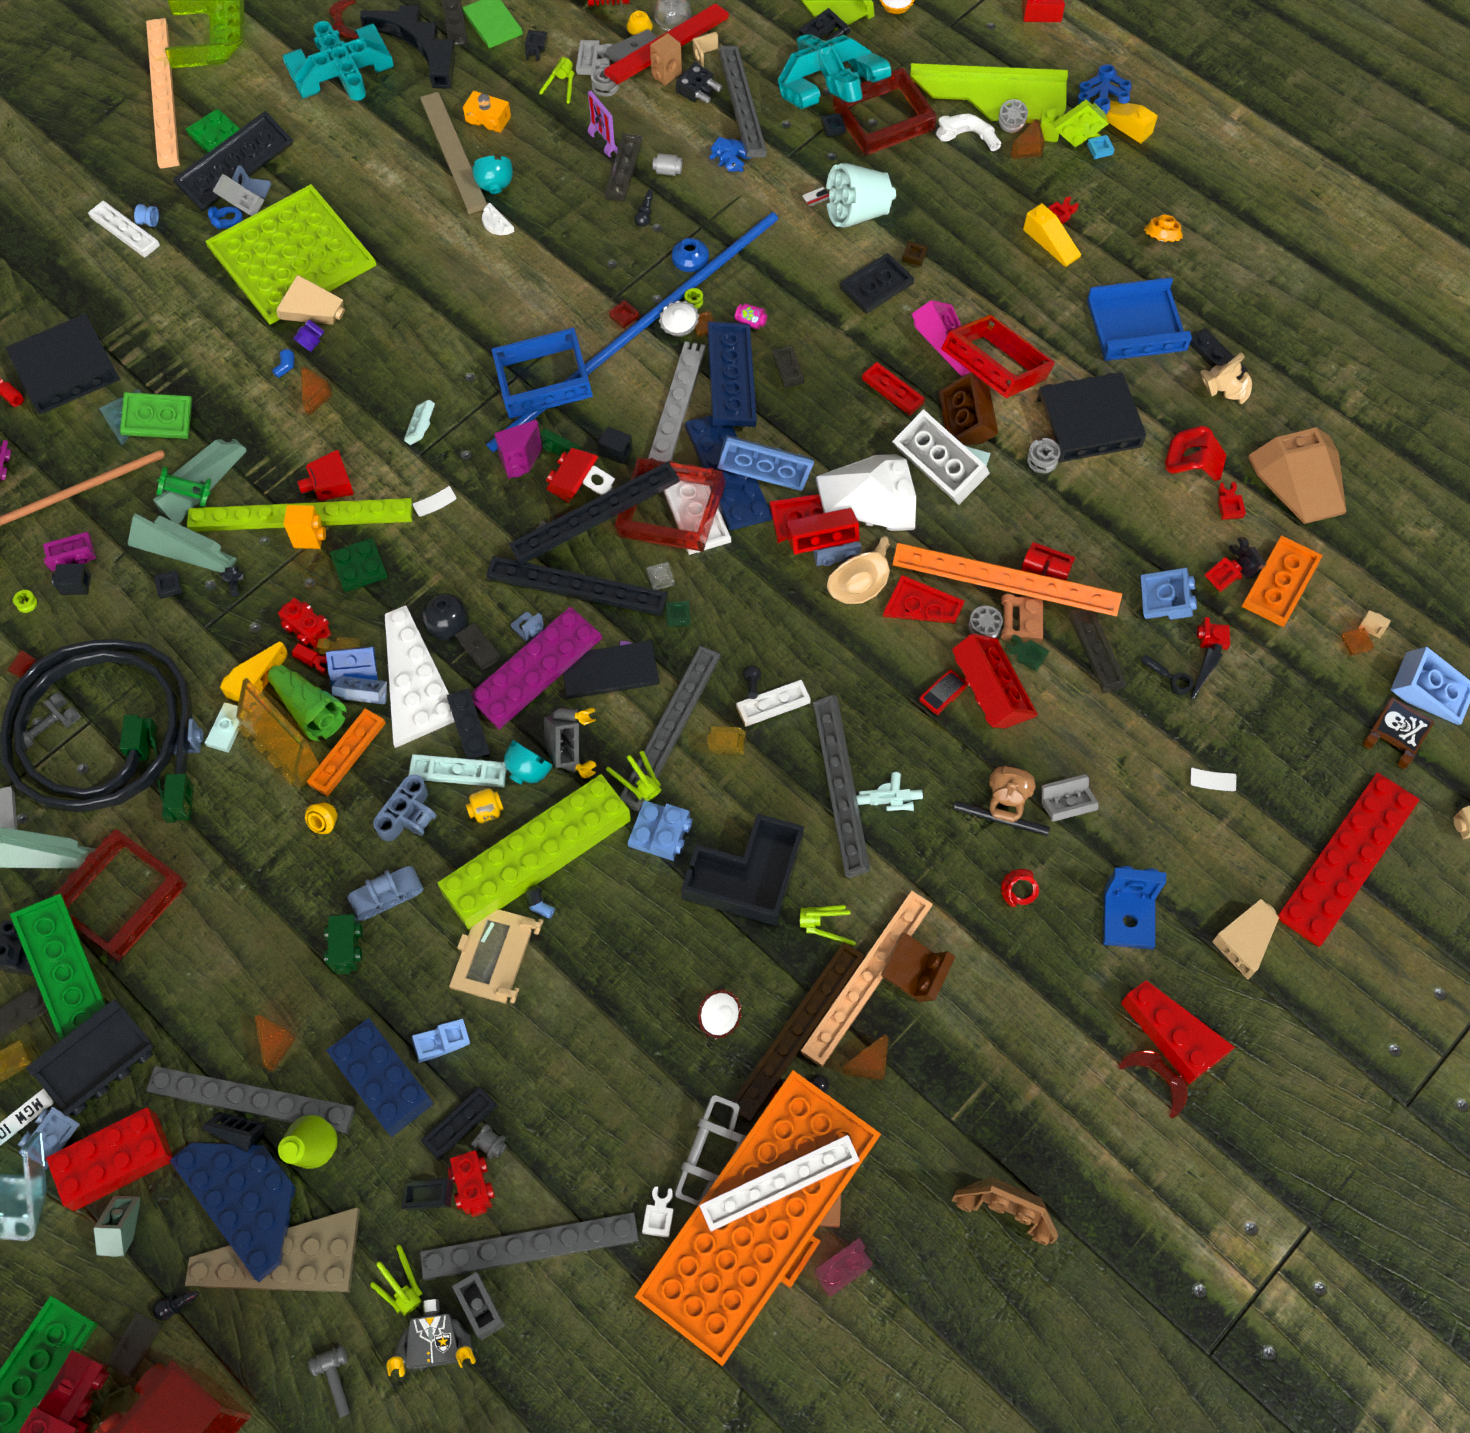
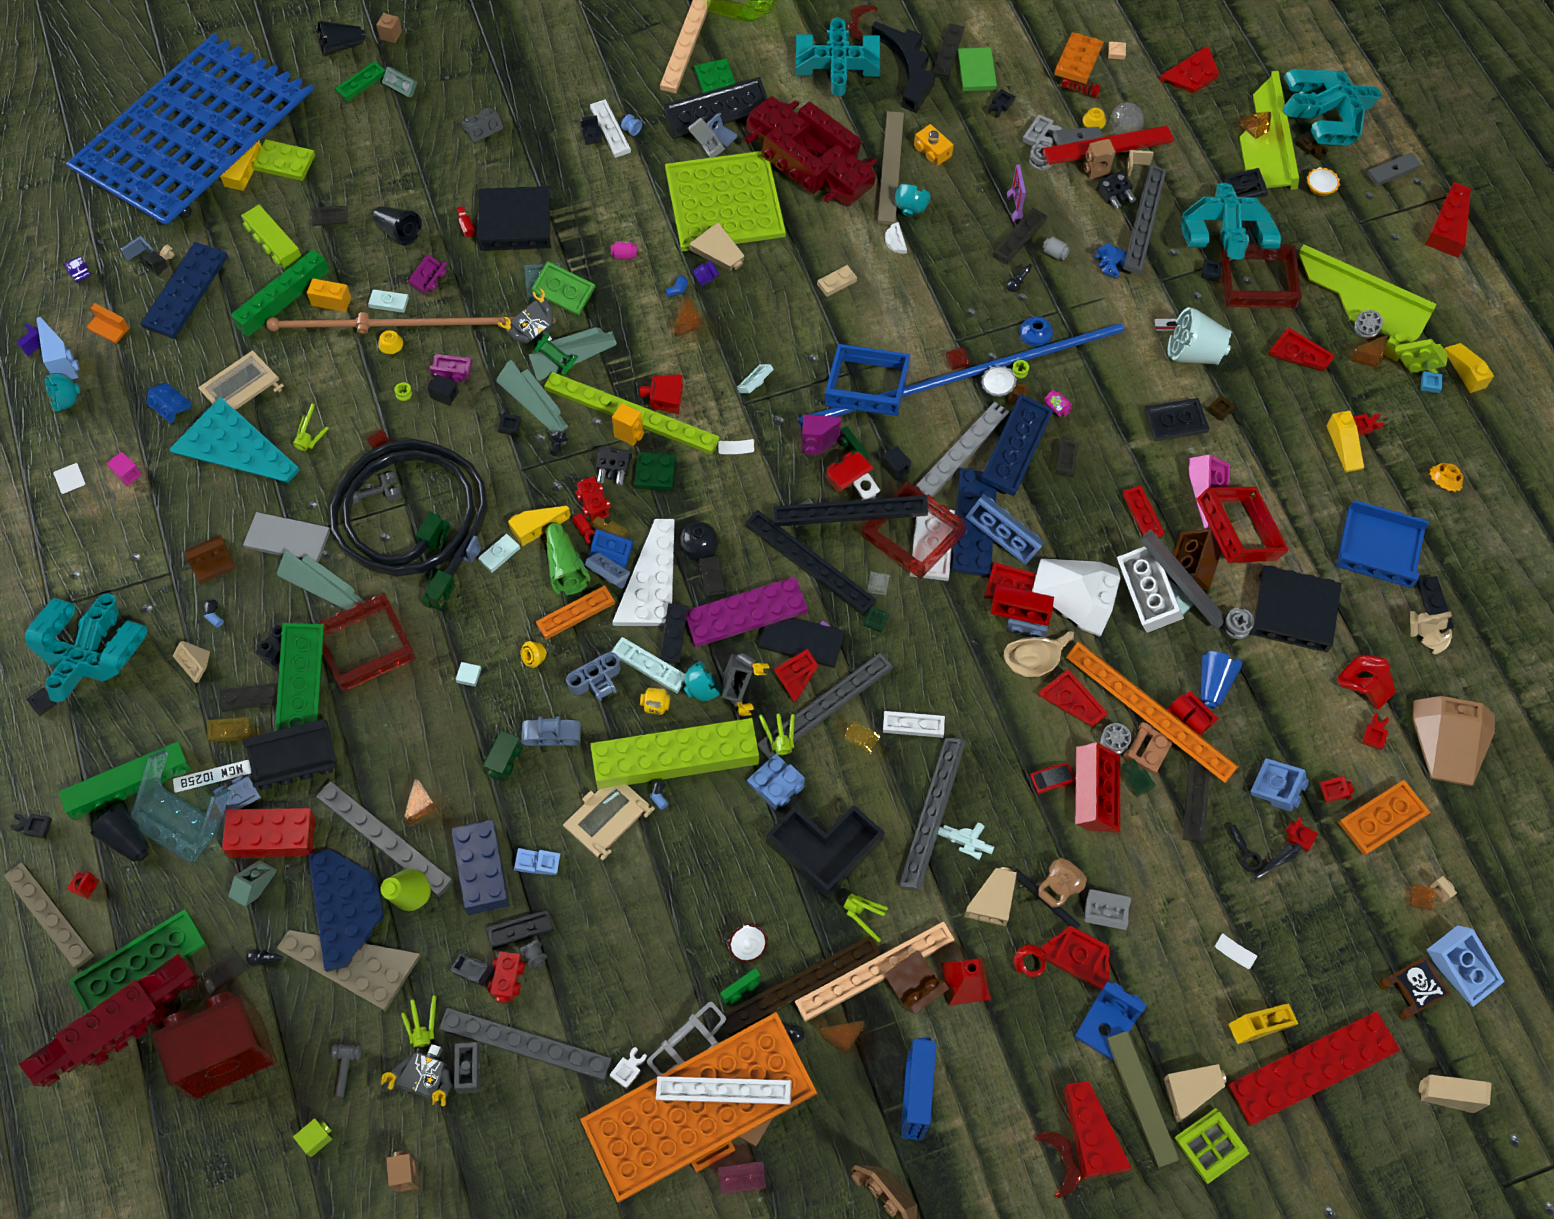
camera: 25 degrees right, 0 degrees up
black slope [203,1112,265,1152] -> none
blue piece [208,207,243,230] -> none
clear yellow slope [236,678,319,789] -> none
sand blue bracket [511,612,545,643] -> none
lime plant [539,57,575,104] -> none
black bar [743,665,761,699] -> none
white piece [936,114,1001,151] -> none
blue plant [1078,64,1131,115] -> none
black plate [1229,537,1267,579] -> none
none -> light aqua tile [456,662,481,687]
none -> dark grey torso [498,288,554,345]
none -> black bracket [580,115,602,145]
none -> black piece [596,447,632,485]
none -> dark pink brick [611,241,637,260]
none -> green plate [720,968,761,1005]
none -> dark red piece [744,96,877,206]
none -> red wing [774,649,818,703]
none -> tan plate [817,265,857,297]
none -> blue window [900,1037,936,1141]
none -> red slope [941,957,991,1006]
none -> tan slope [964,867,1017,926]
none -> red wing [1040,926,1110,991]
none -> olive tile [1106,1031,1179,1168]
none -> dark grey tile [1140,529,1226,629]
none -> lime piece [1174,1108,1250,1184]
none -> blue cone [1201,651,1242,709]
none -> yellow slope [1229,1003,1298,1044]
none -> red wing [1268,327,1335,371]

